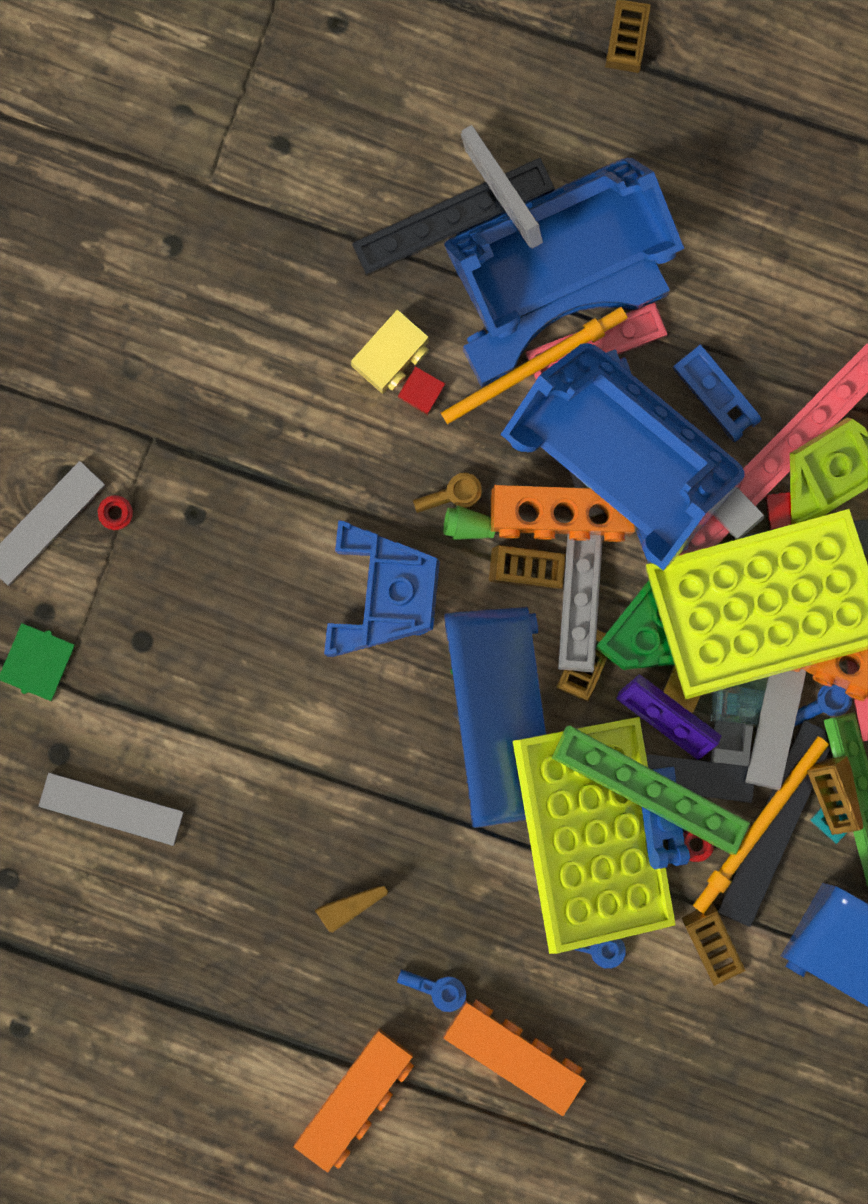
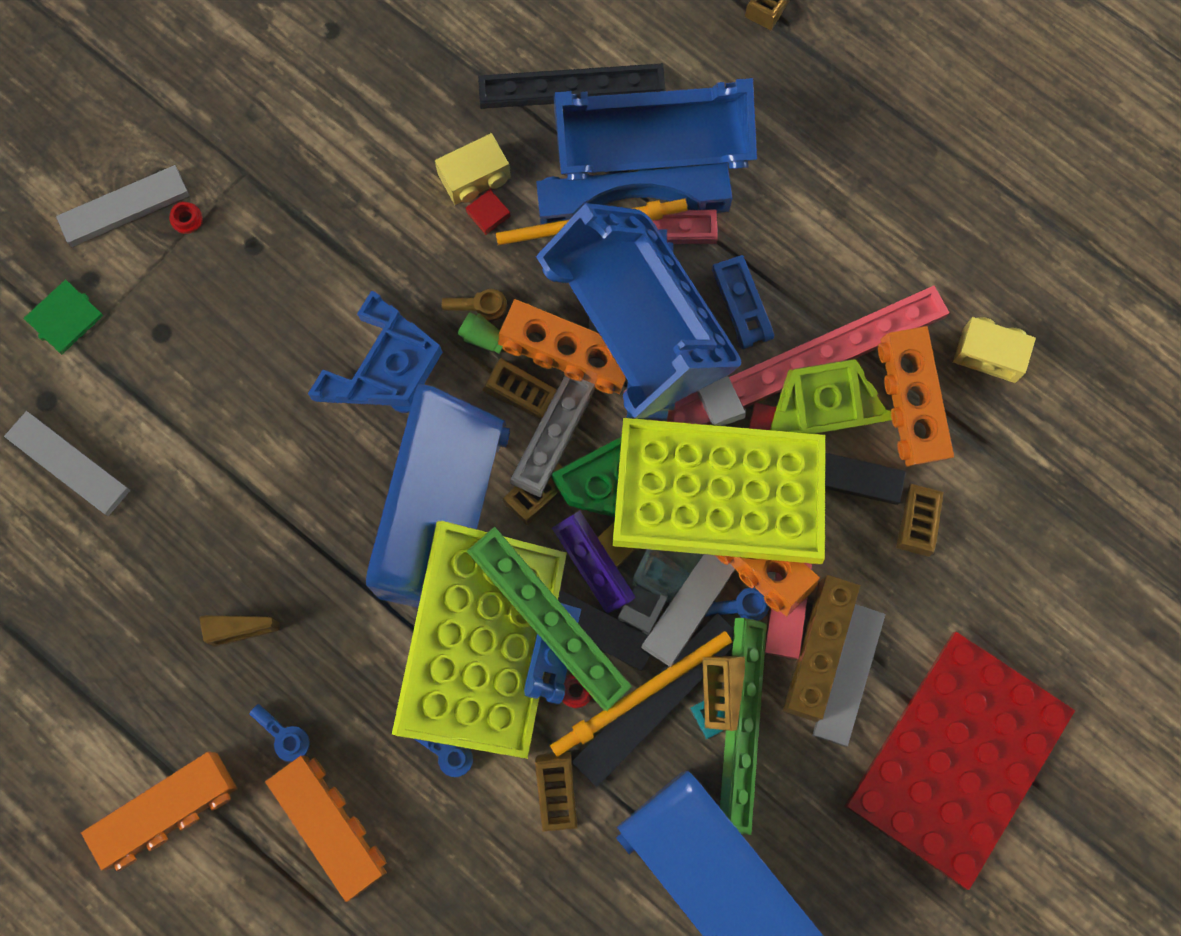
camera: 20 degrees right, 10 degrees down
light grey tile [461,125,543,249] -> none

